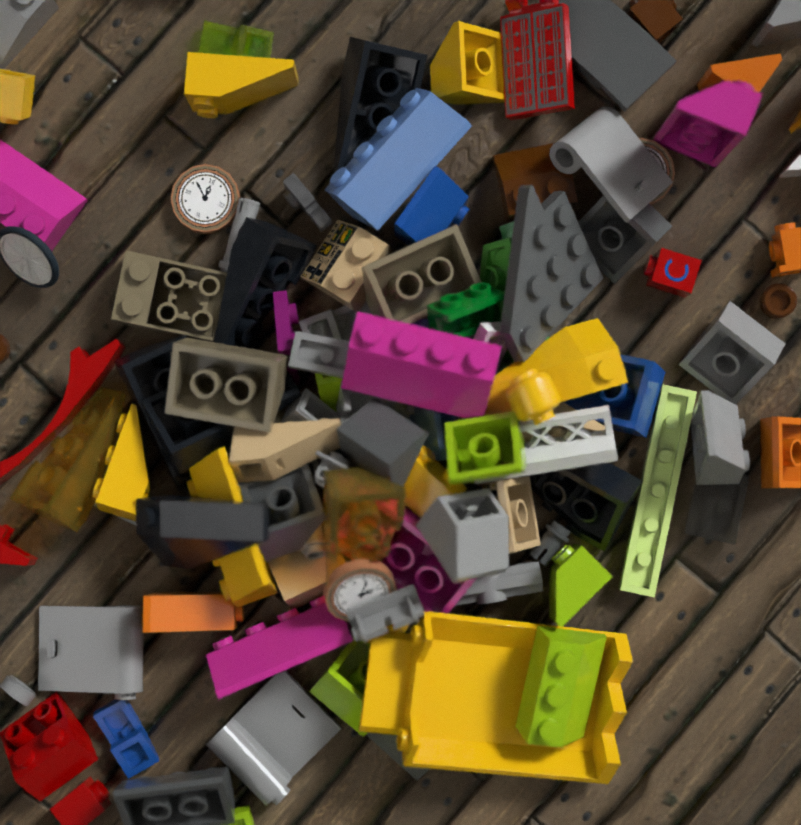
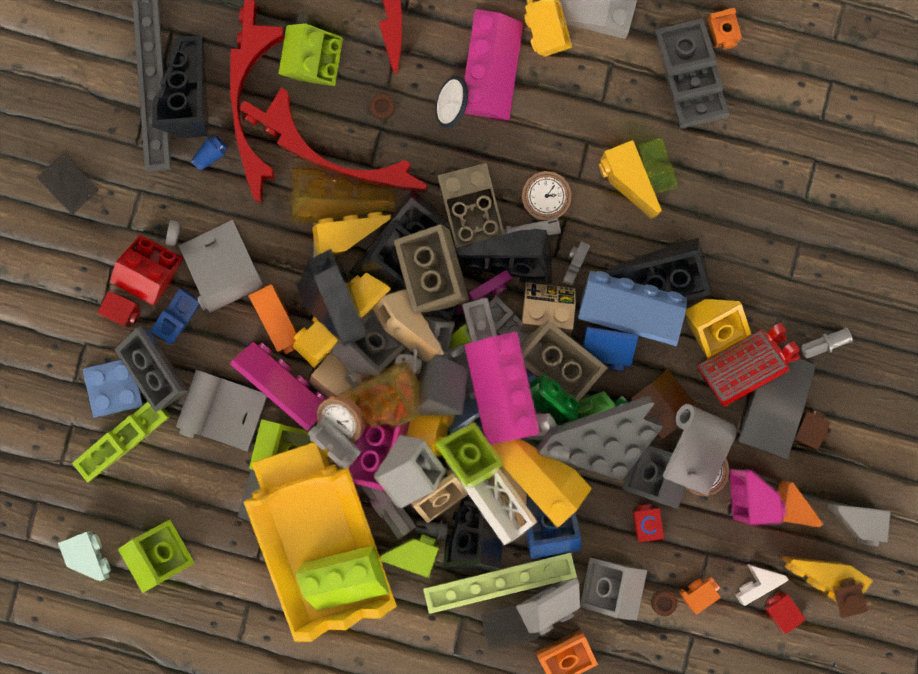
camera: 65 degrees right, 0 degrees up
yellow head [506,368,561,426] -> none

